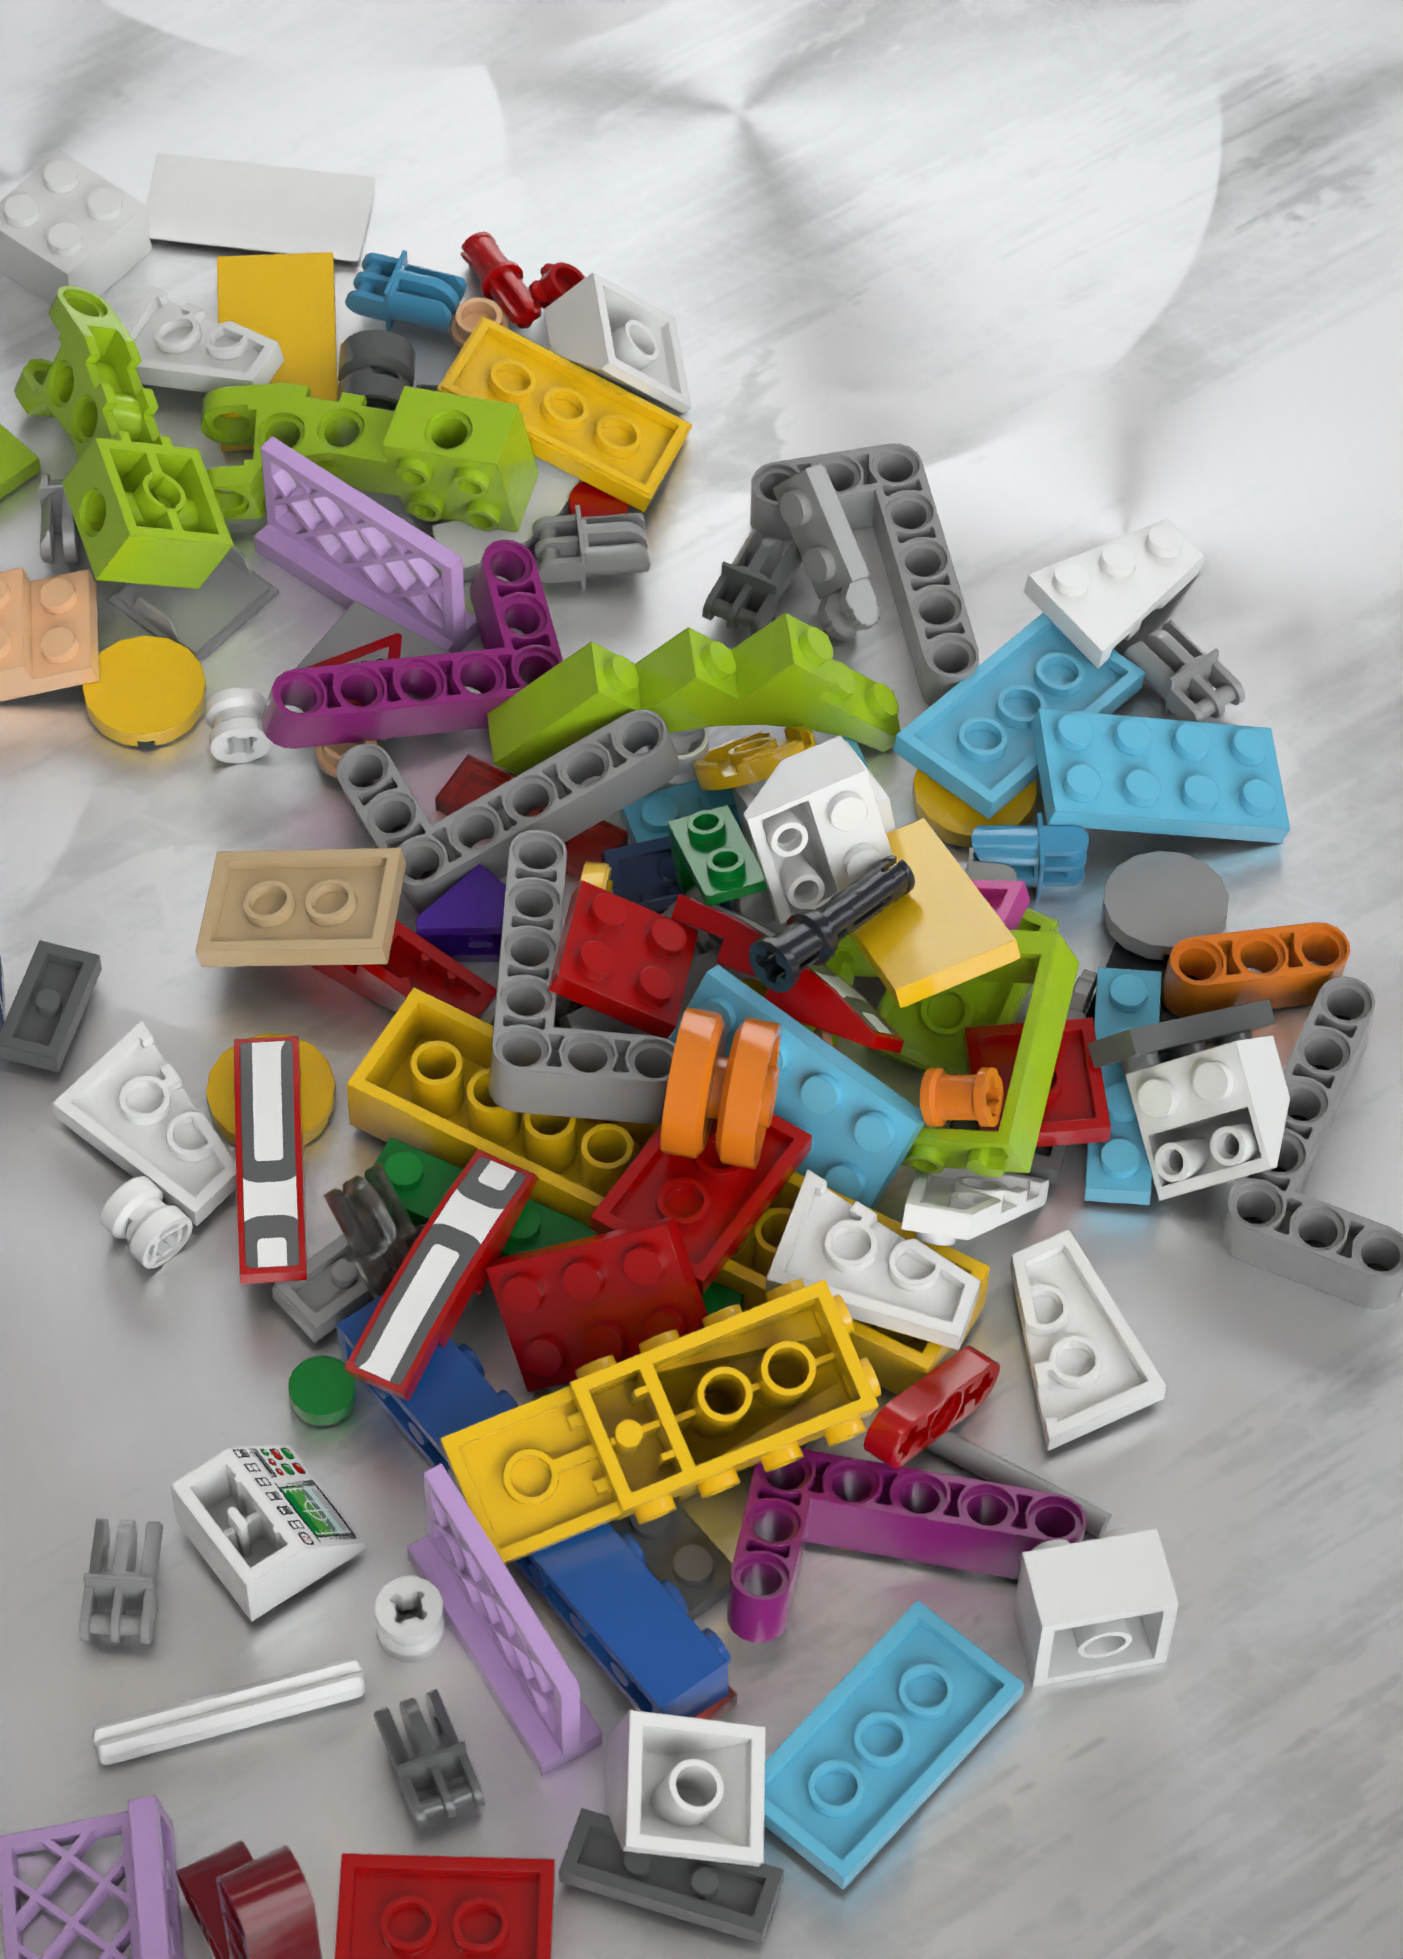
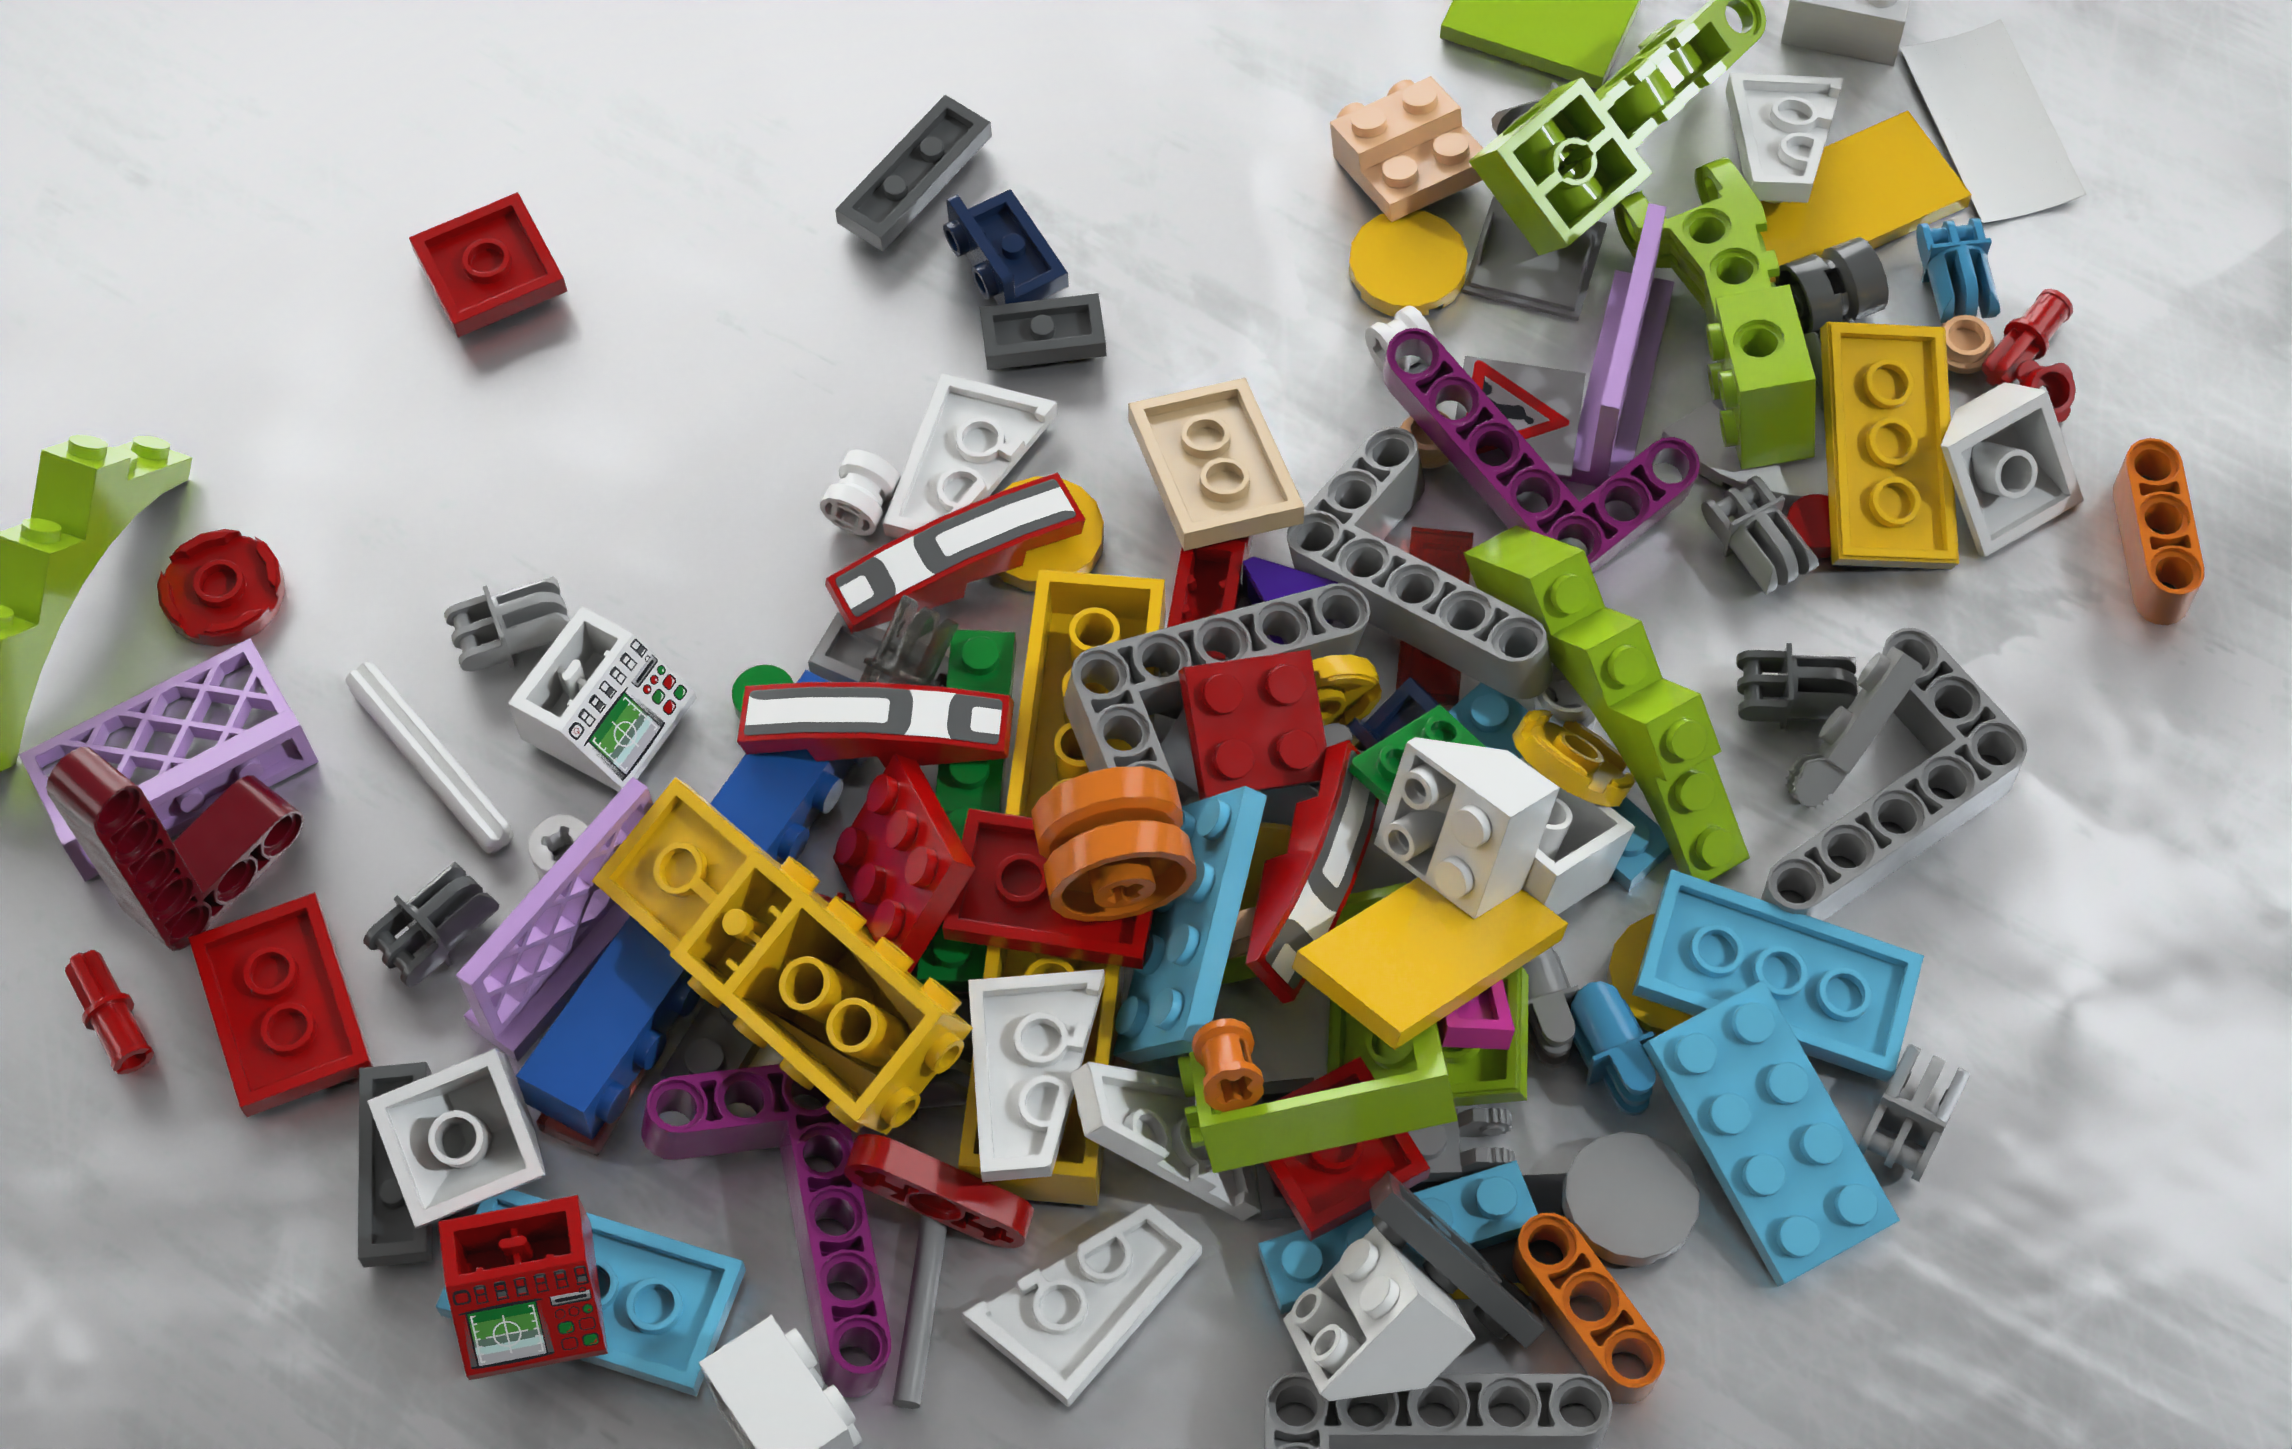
camera: 70 degrees right, 5 degrees up
black pin [748,855,915,993] -> none
white wing [1024,518,1205,669] -> none
none -> red slope [438,1195,608,1380]
none -> orange beam [2113,438,2204,625]

